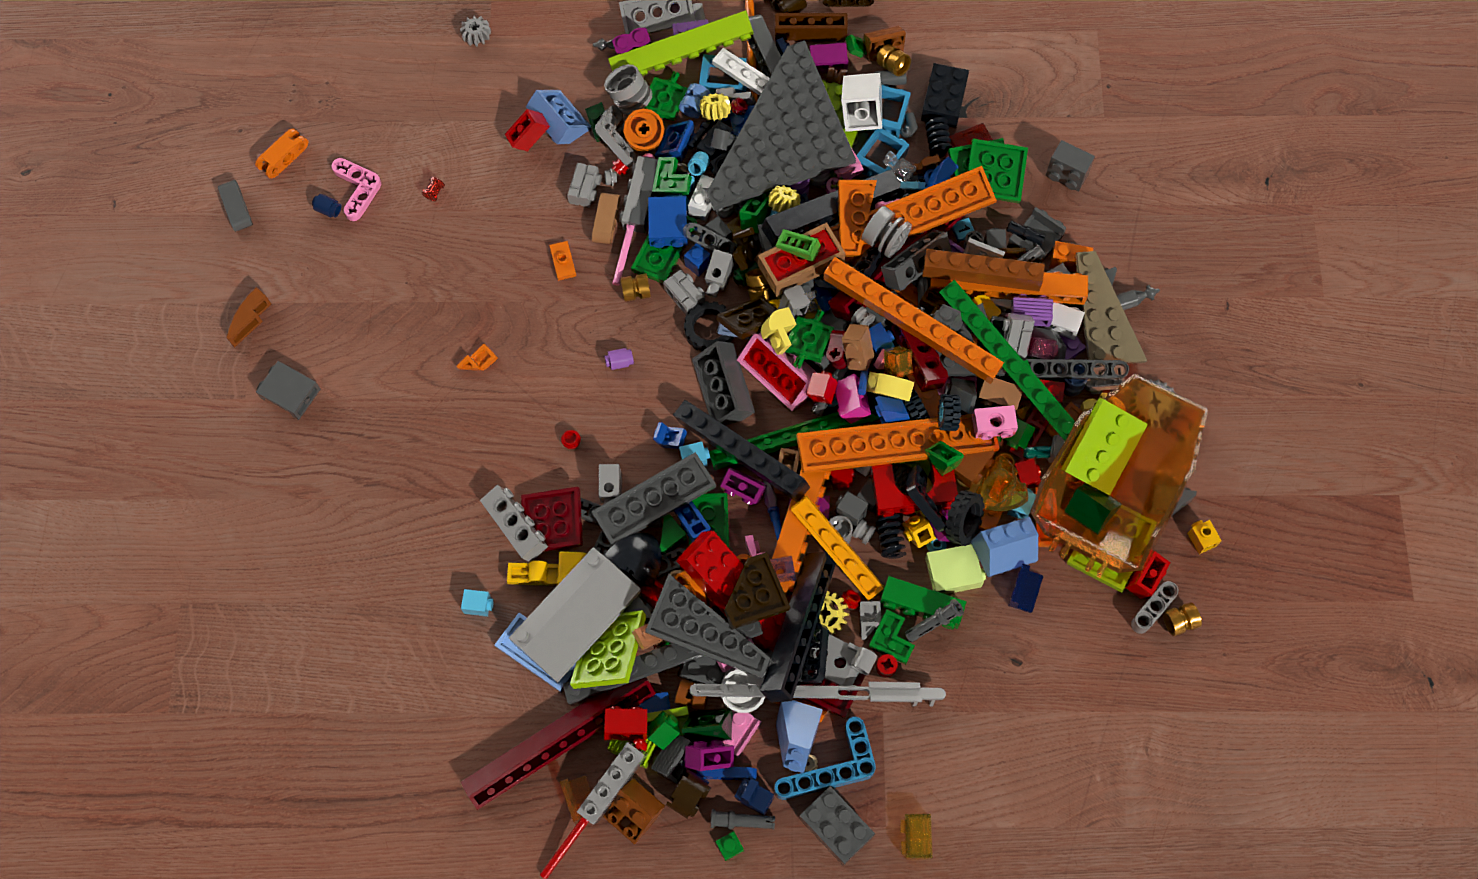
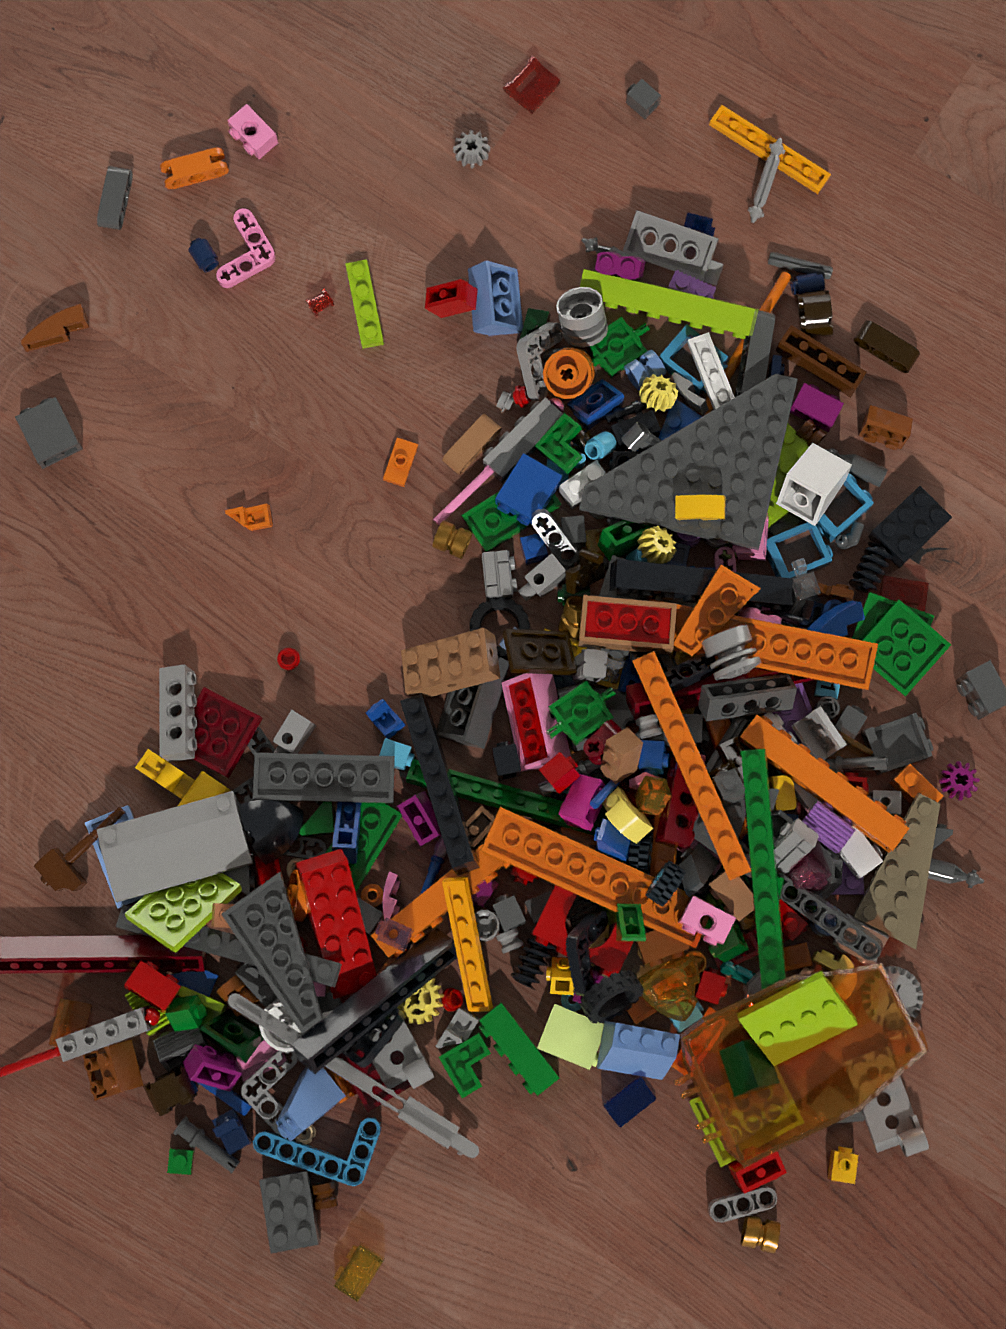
camera: 30 degrees right, 10 degrees up
medium azure brick [461,589,493,617] -> none
light grey brick [567,163,602,208] -> none
medium lavender brick [604,348,634,370] -> none
dark brown plate [724,552,791,630] -> none
dark red plate [731,97,748,115] -> none
light yellow brick [761,307,797,355] -> none
bright green slope [775,229,821,262] -> none
green plate [845,34,866,58] -> none
red wheel [876,654,898,678] -> none
pearl gold wheel [877,44,911,76] -> none
medium azure tile [901,181,926,190] -> none
dark grey pin [905,599,964,642] -> none
dark orange brick [922,249,1045,292] -> none
black pin [1006,220,1046,246] -> none
none -> reddish brown piece [34,807,125,891]
none -> bright pink brick [227,104,278,159]
none -> light grey beam [241,1050,298,1136]
none -> reddish brown wheel [311,1181,338,1210]
none -> lime plate [345,259,384,349]
none -> medium nougat brick [401,628,501,698]
none -> black brick [492,741,521,781]
none -> yellow slope [675,495,725,520]
none -> light grey hinge [844,1046,929,1157]
none -> magenta gear [939,761,980,801]

